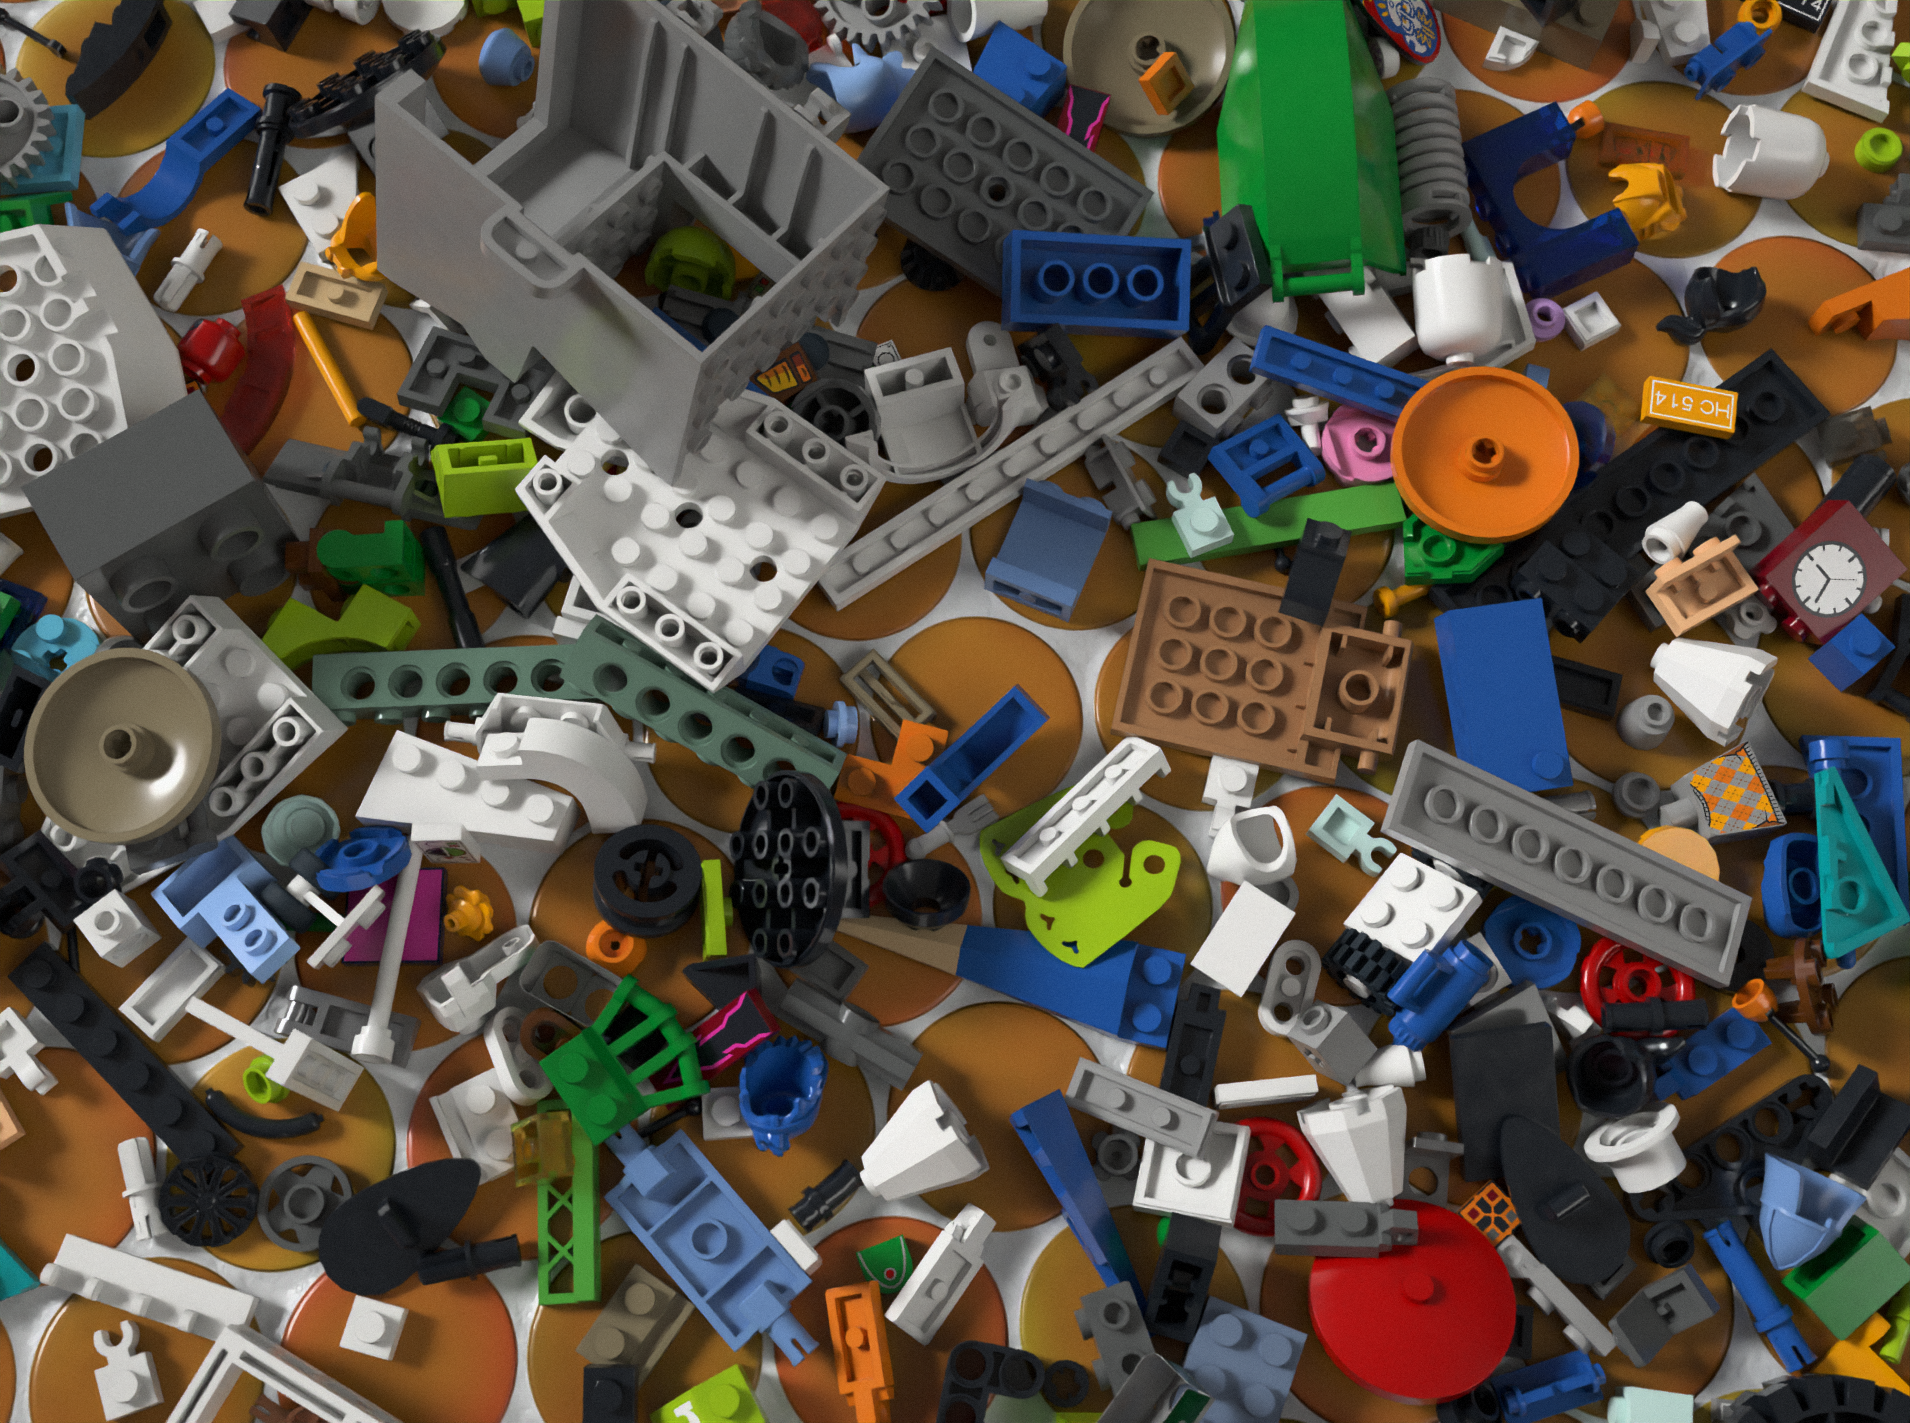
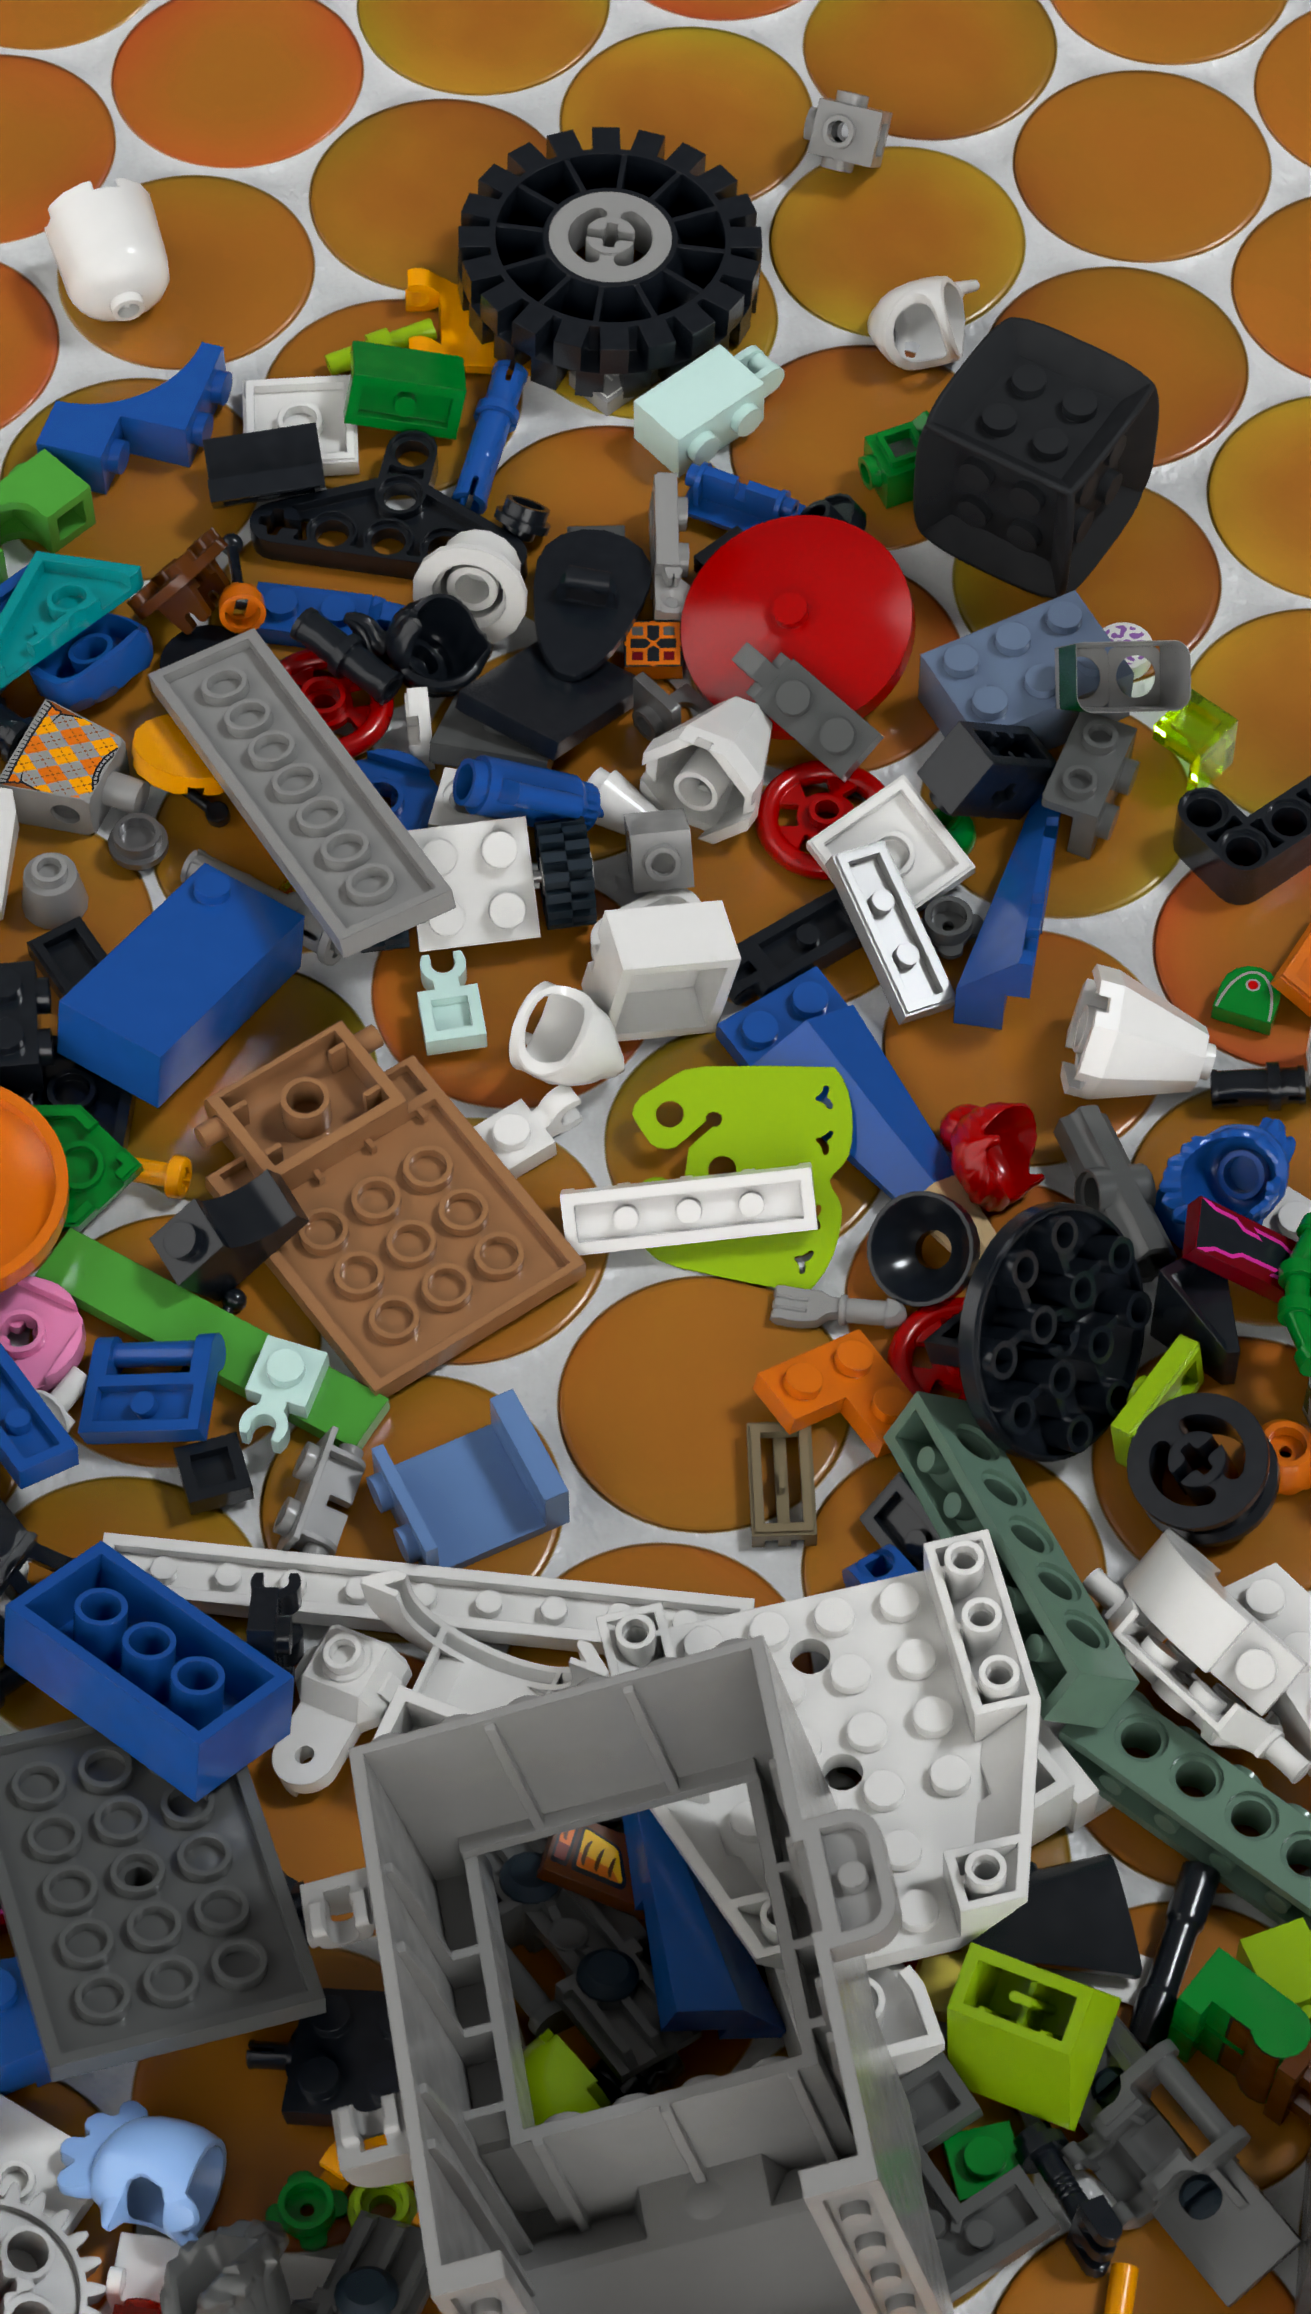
camera: 135 degrees left, 15 degrees down
light blue plate [823,701,858,748] -> none
white hinge [884,1203,997,1346] -> none
blue arch [894,684,1050,834] -> none
black bush [1042,1360,1089,1408] -> none
light grey brick [1172,336,1274,440] -> none
white tile [1211,1074,1318,1110] -> none
dark grey bracket [1608,1263,1721,1368] -> none
medium blue helmet [1759,1153,1867,1271] -> none
none -> red piece [940,1102,1045,1212]

